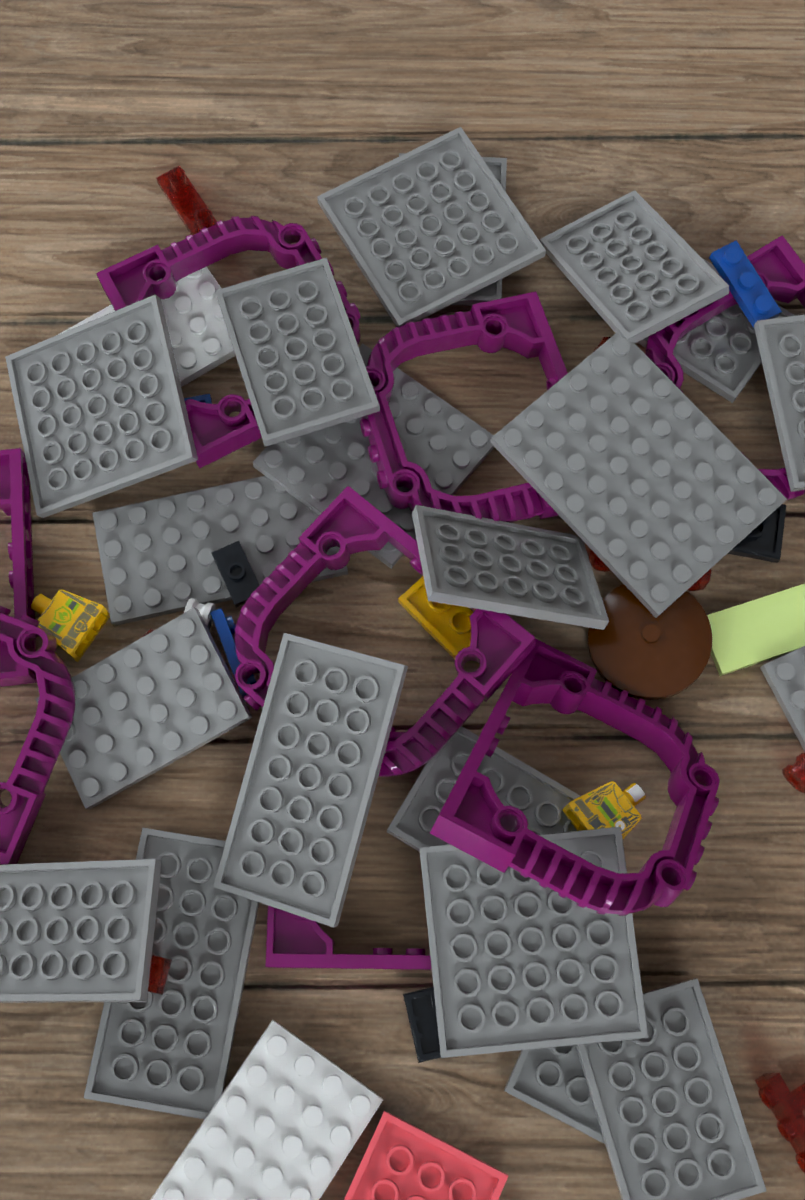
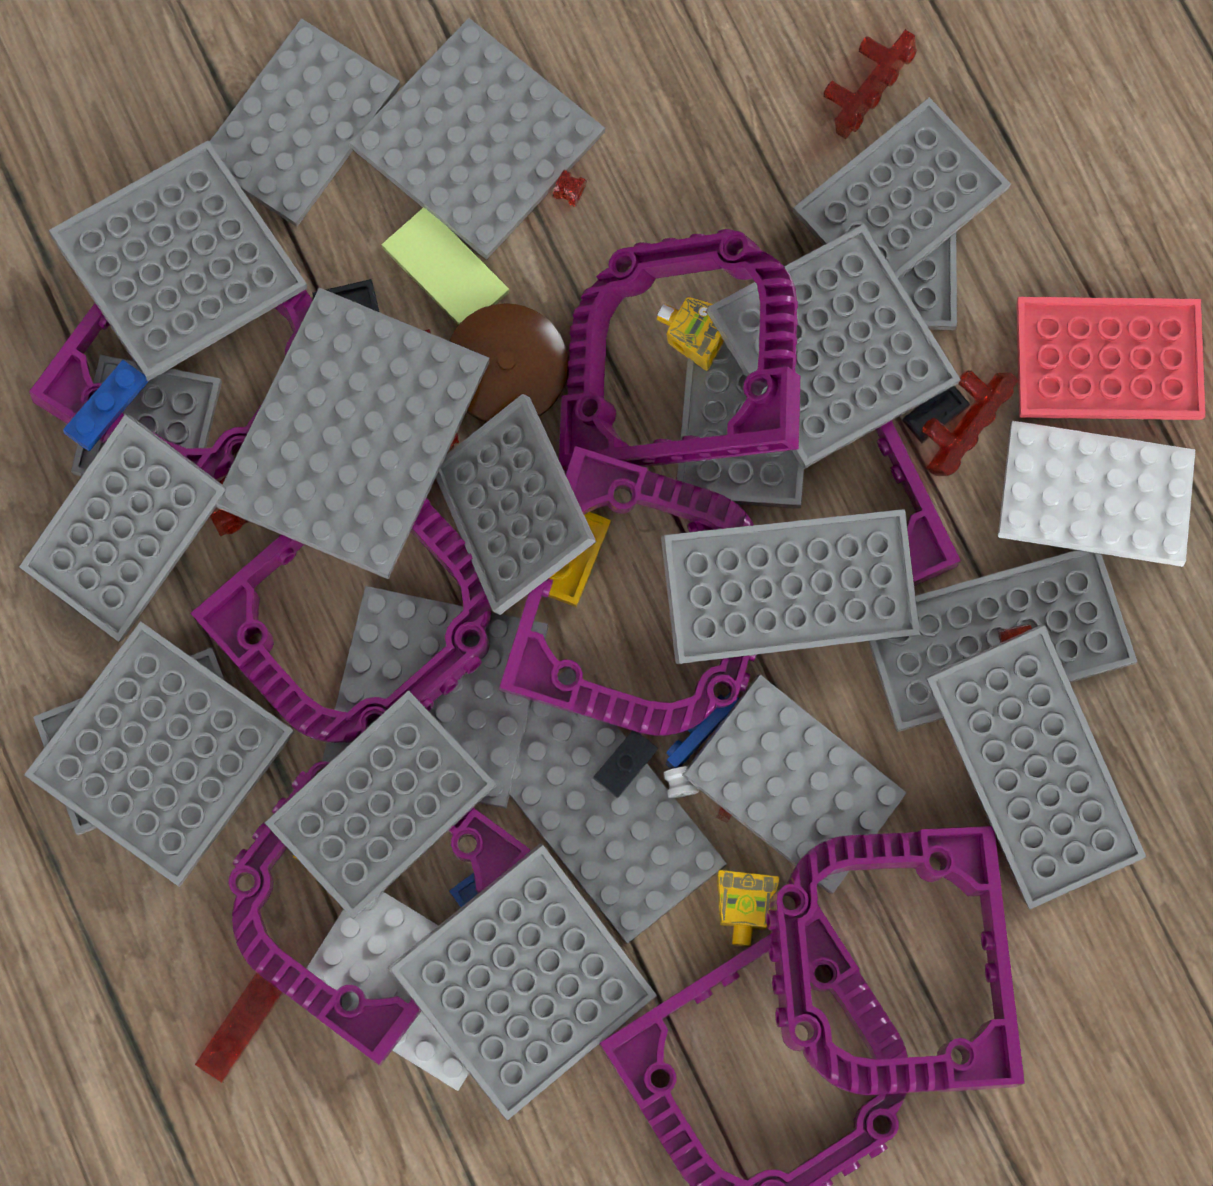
camera: 120 degrees left, 5 degrees up
none -> clear red plate [922,370,1019,476]

